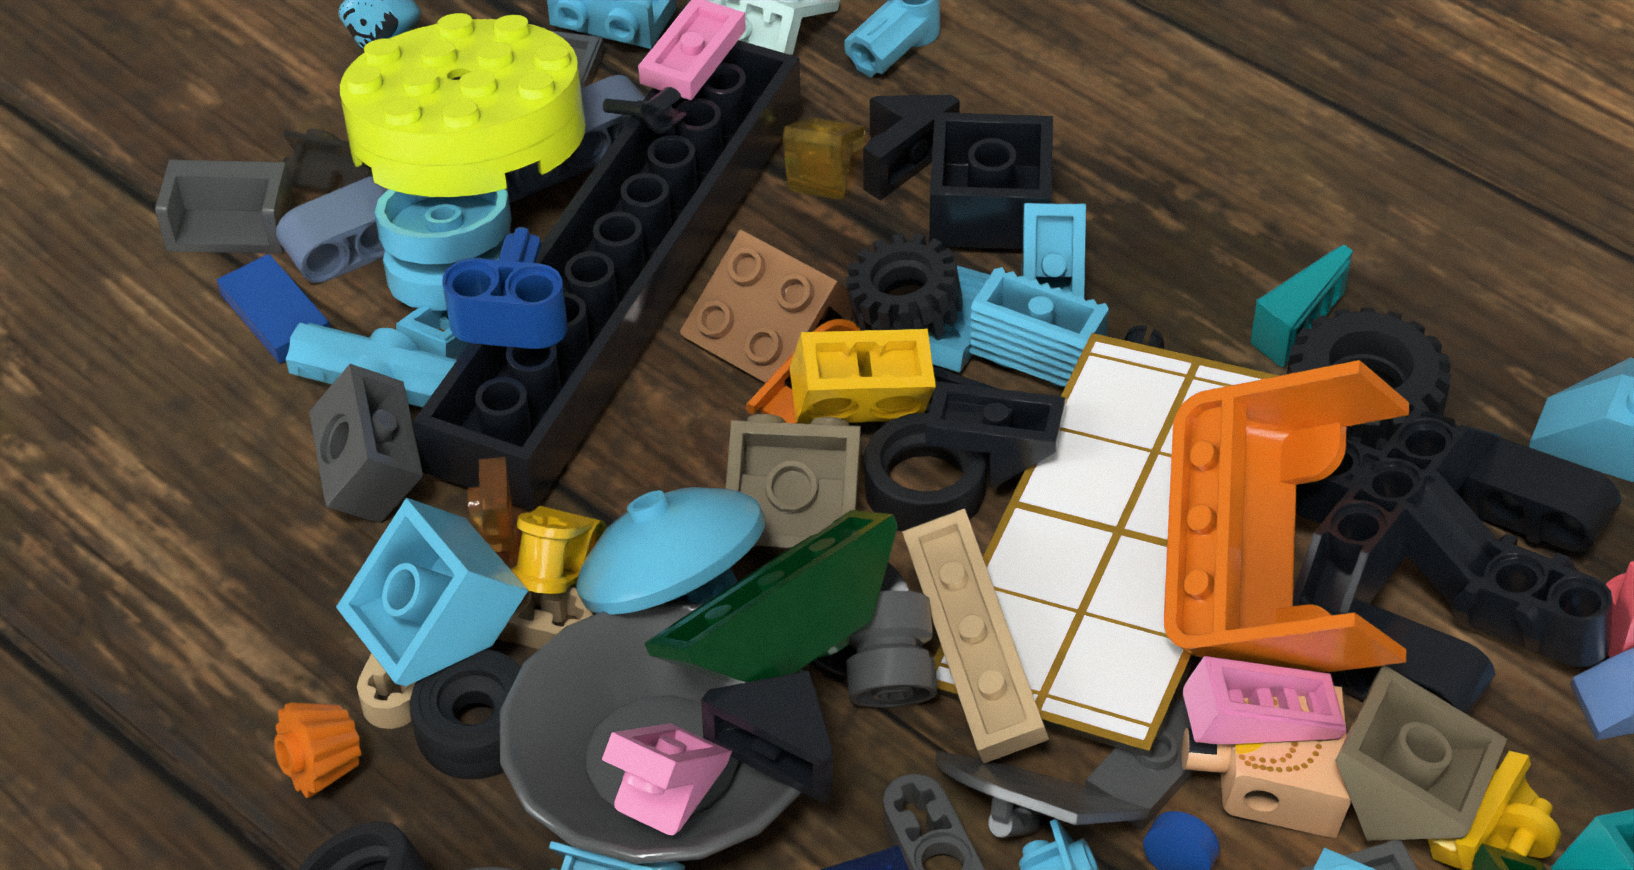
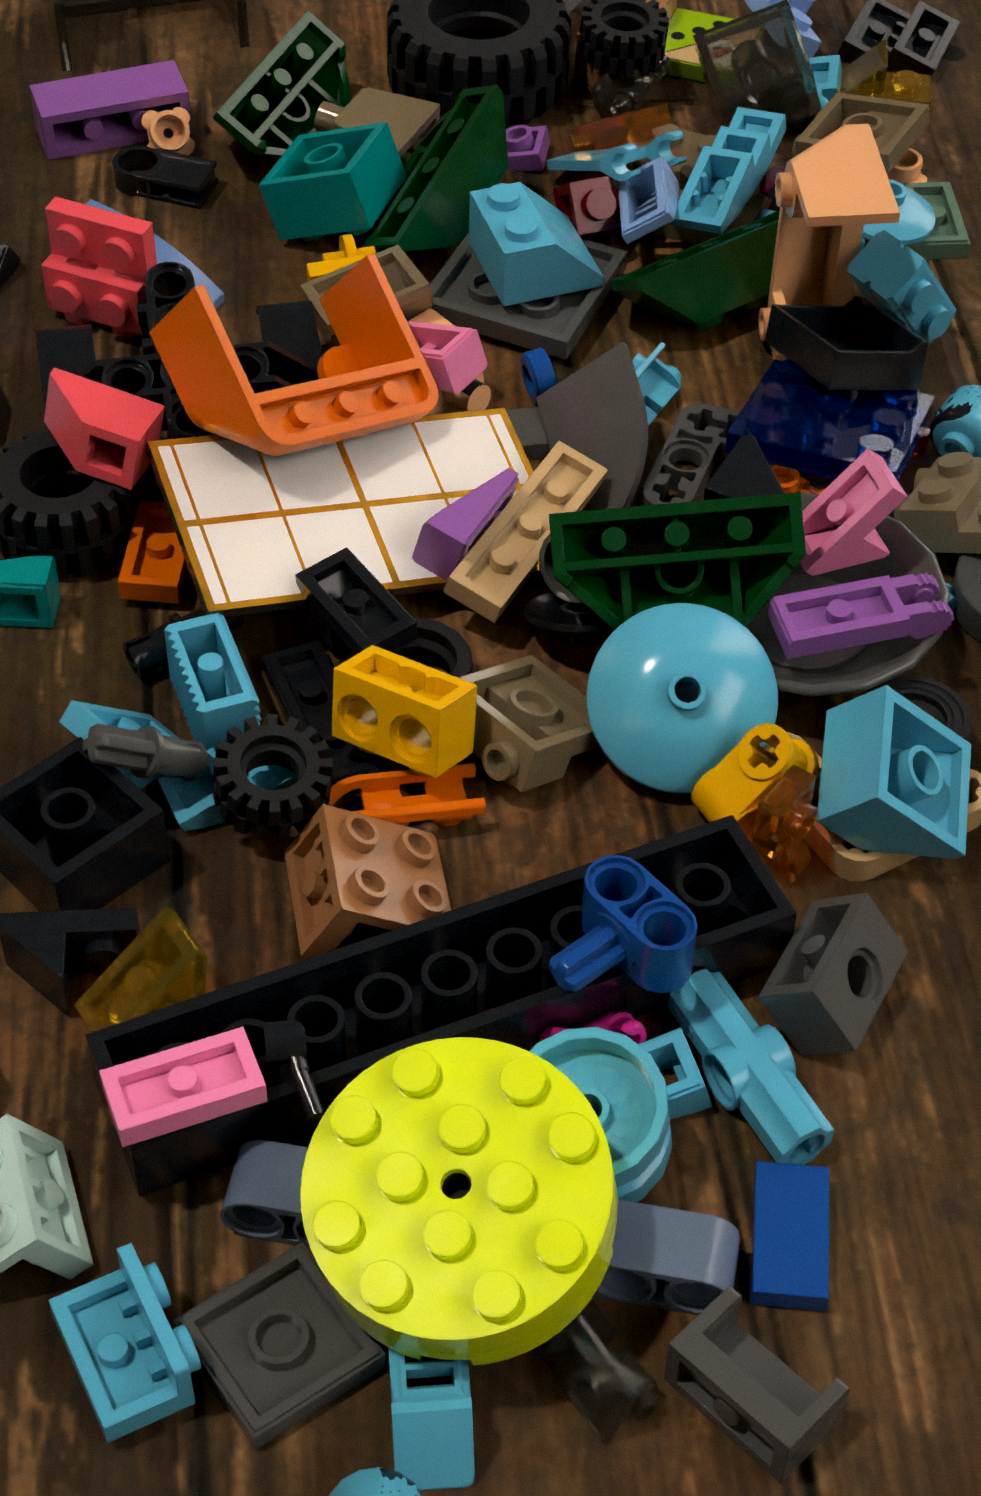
camera: 140 degrees left, 0 degrees up
none -> coral slope [44,367,165,490]
none -> dark grey axle [82,724,208,781]
none -> medium lavender slope [412,468,519,581]
none -> medium lavender hinge [768,572,954,659]

